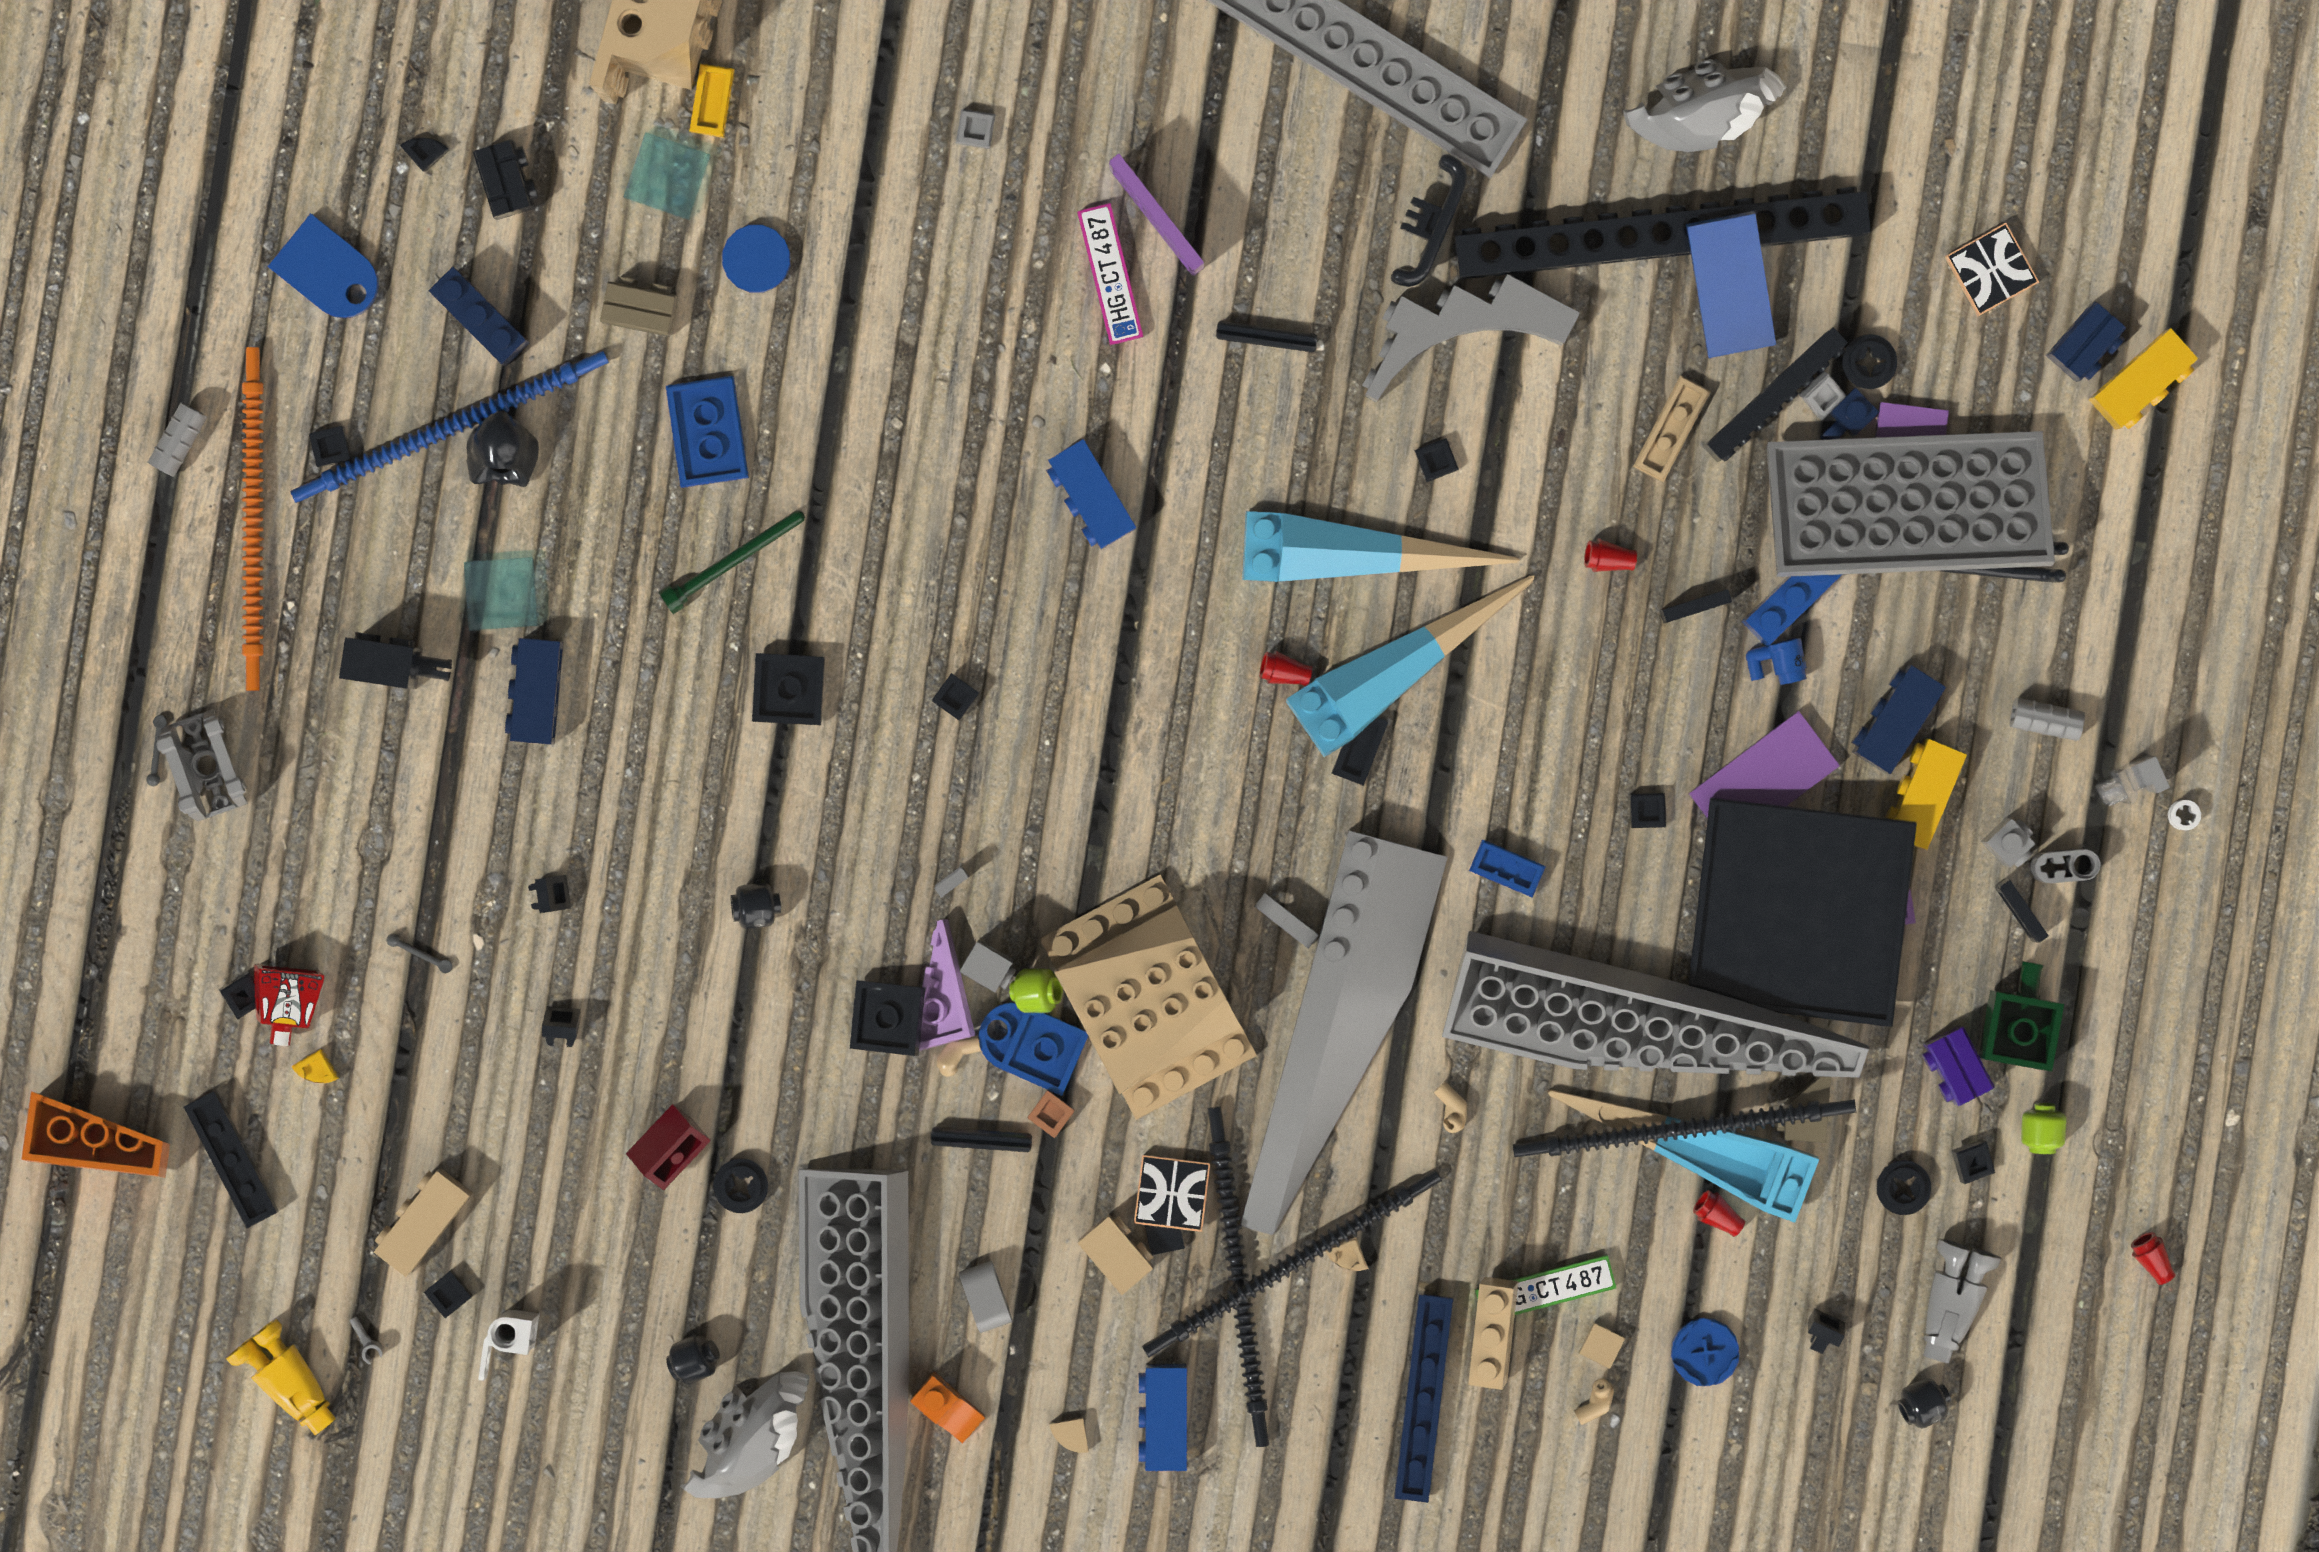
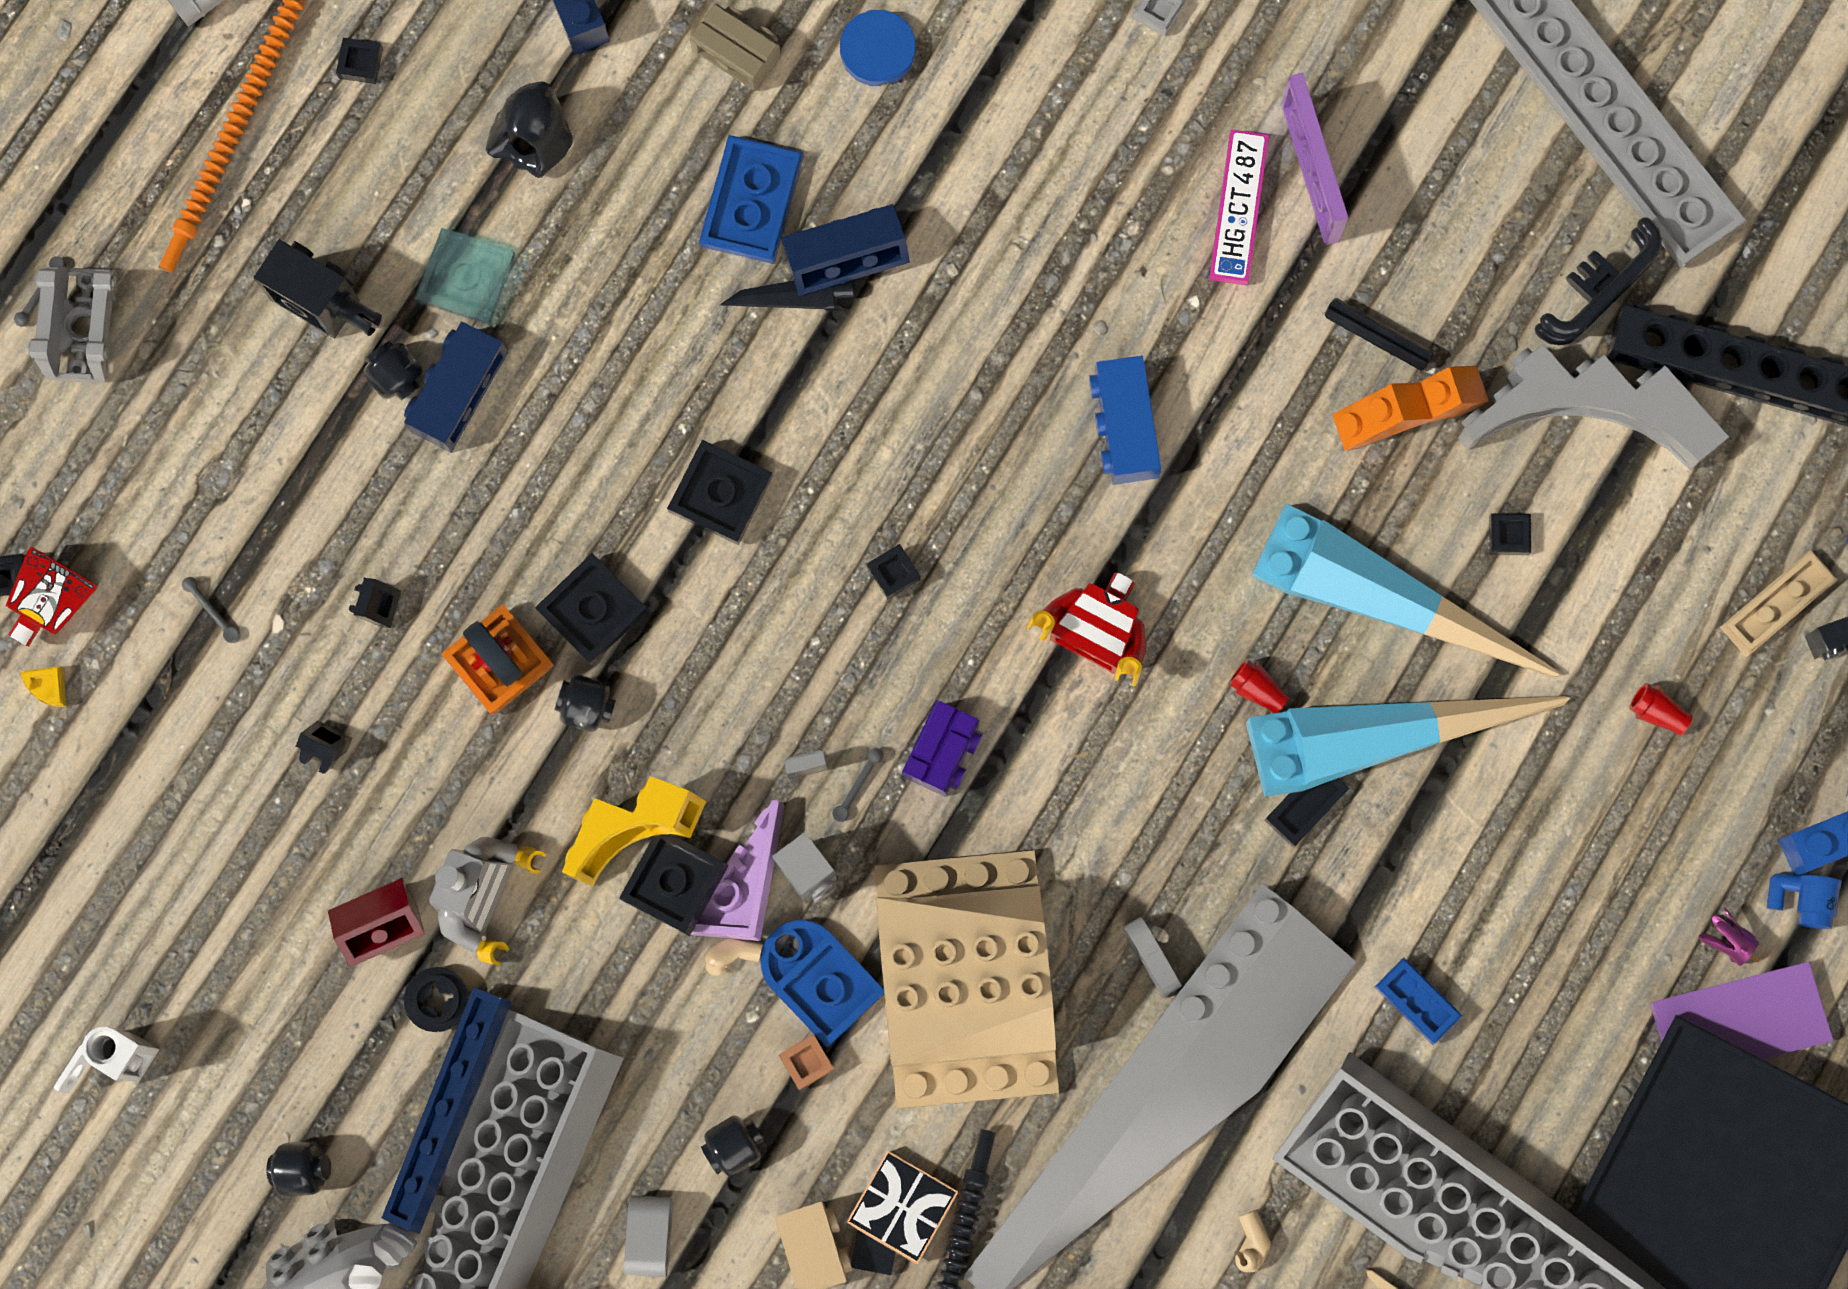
camera: 30 degrees right, 10 degrees down
blue hose [290,350,609,503] -> none
tan brick [374,1168,473,1277] -> none
black tile [423,1269,473,1318] -> none
dark green piece [658,510,805,615] -> none
black axle [931,1127,1032,1153] -> none
lime head [1009,968,1063,1013] -> none
black tile [1630,793,1666,828] -> none
black tile [1660,589,1732,624] -> none
none -> black head [364,340,423,401]
none -> dark blue plate [381,987,511,1234]
none -> light grey torso [429,837,546,966]
none -> orange plate [441,604,554,716]
none -> black plate [535,553,648,665]
none -> yellow arch [562,776,706,887]
none -> black head [701,1115,764,1177]
none -> black bar [720,281,854,311]
none -> dark blue brick [781,204,910,296]
none -> dark grey hinge [832,748,883,822]
none -> dark purple brick [902,700,984,797]
none -> torso [1025,573,1146,686]
none -> orange arch [1332,366,1489,451]
none -> flat silver piece [1698,907,1760,966]

